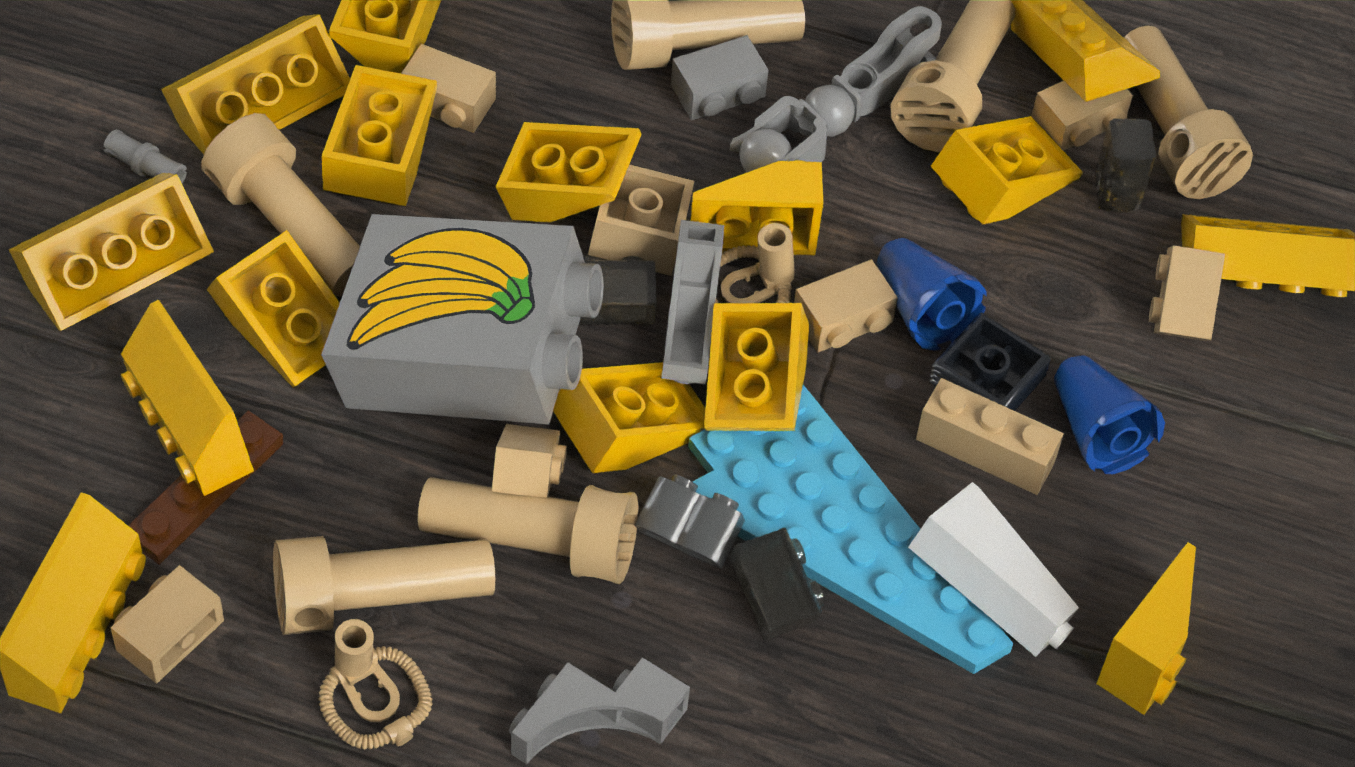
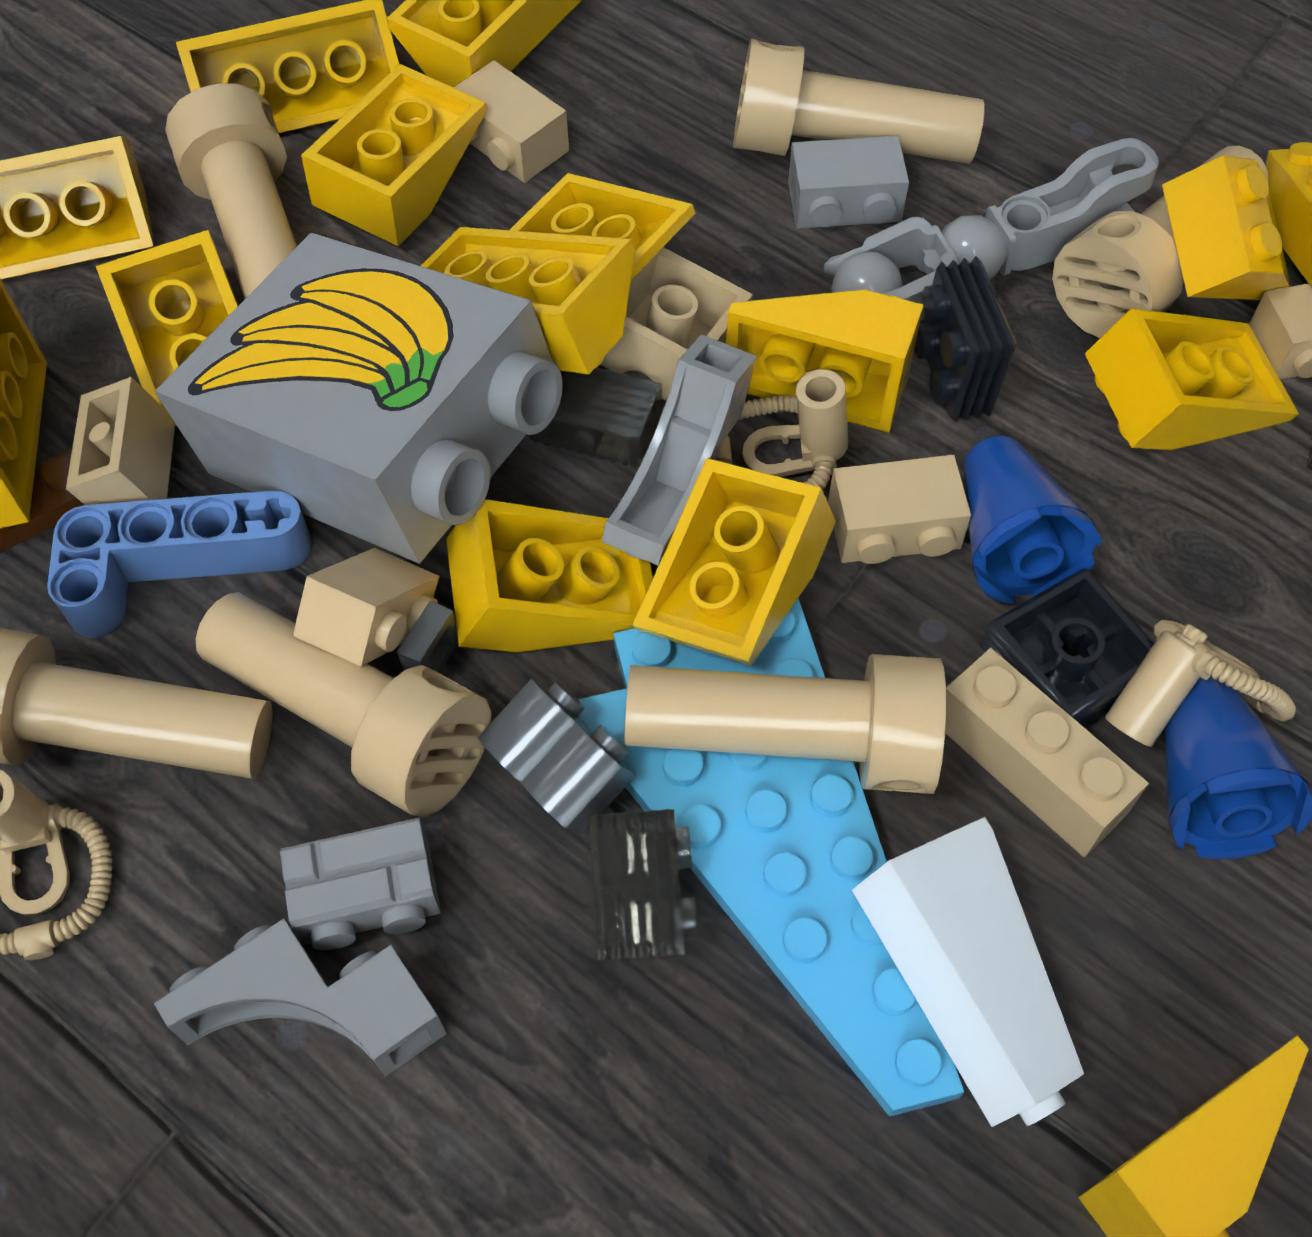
camera: 25 degrees right, 5 degrees up
light grey pin [104,130,187,183] -> none
none -> medium blue beam [47,491,313,638]
none -> tan brick [66,377,175,505]
none -> light grey brick [280,817,441,950]
none -> dark grey tile [397,601,458,673]
none -> yellow slope [421,227,635,374]
none -> tan piece [625,654,946,794]
none -> black brick [914,256,1017,422]
none -> tan piece [1105,620,1296,747]
none -> yellow slope [1162,155,1291,300]

